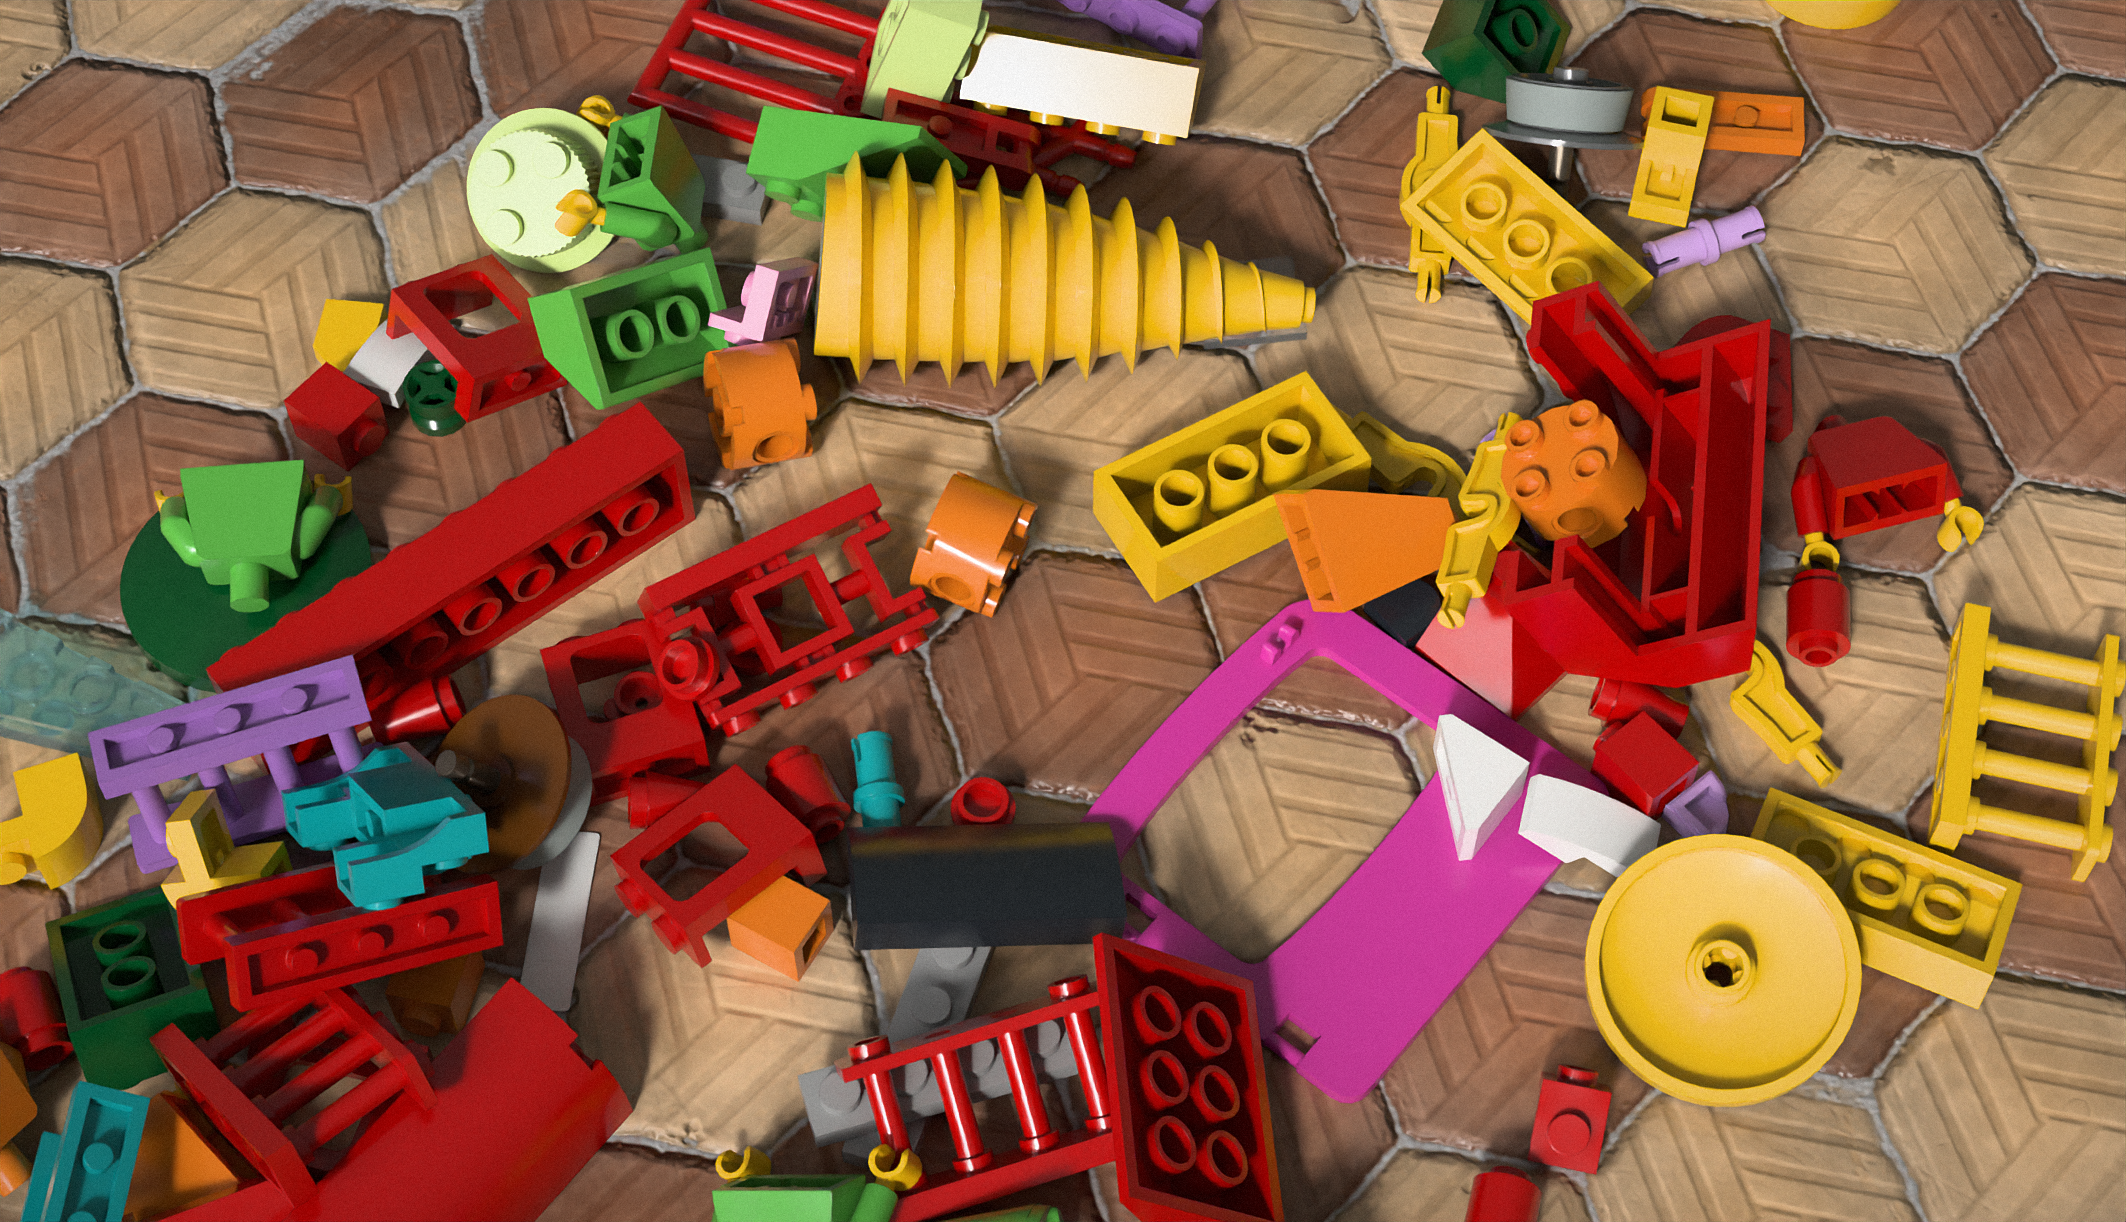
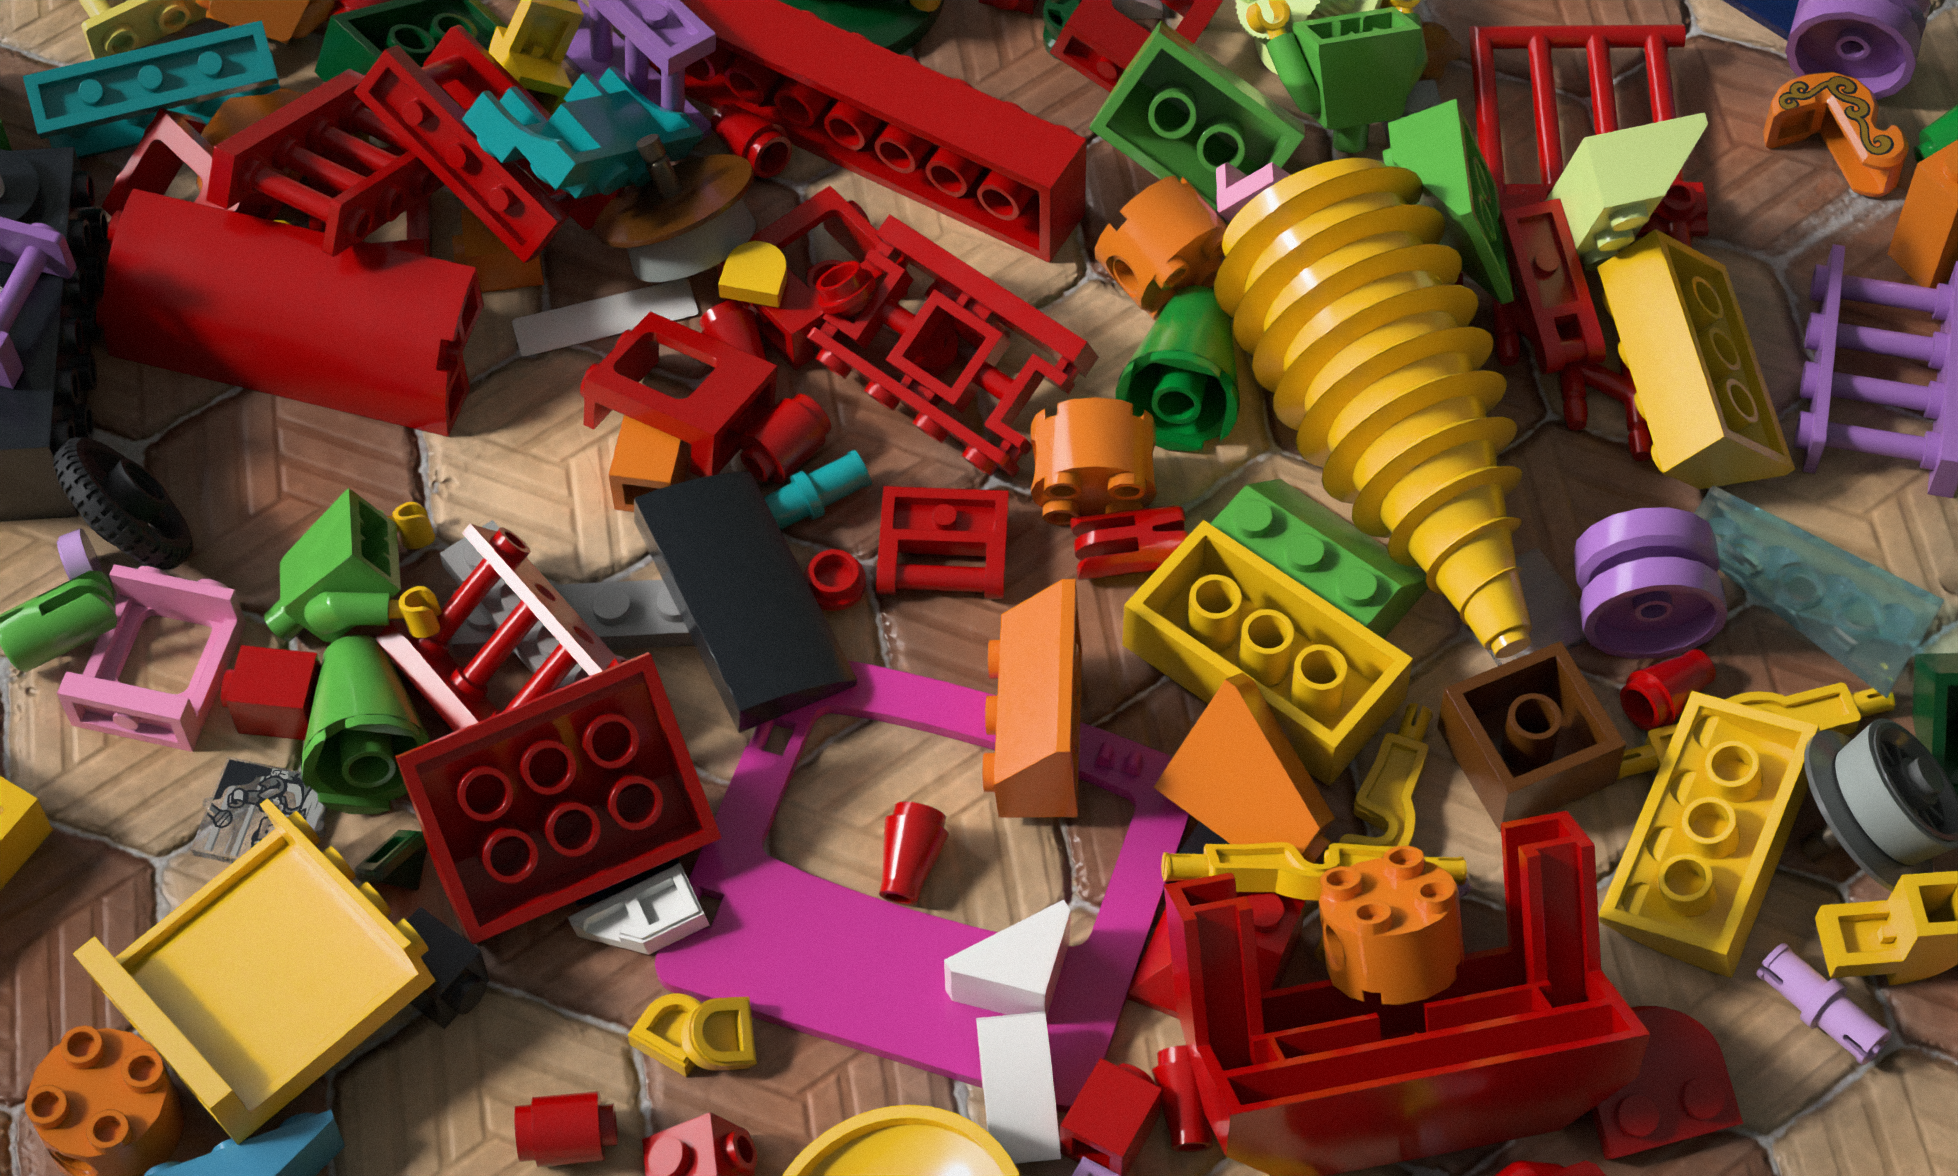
camera: 70 degrees right, 0 degrees up
none -> white tile [568,863,710,955]
none -> yellow tile [628,993,701,1077]
none -> yellow tile [680,996,757,1071]
none -> yellow tile [718,241,788,308]
none -> red plate [876,486,1009,599]
none -> red cone [879,802,949,906]
none -> orange slope [982,579,1083,818]
none -> red arm [1070,505,1188,581]
none -> green cone [1115,285,1240,452]
none -> bright green slope [1210,479,1429,639]
none -> reddish brown brick [1437,641,1626,832]
none -> medium lavender wheel [1573,507,1728,659]
none -> red cone [1620,649,1716,731]
none -> clear light blue wing [1694,485,1944,698]

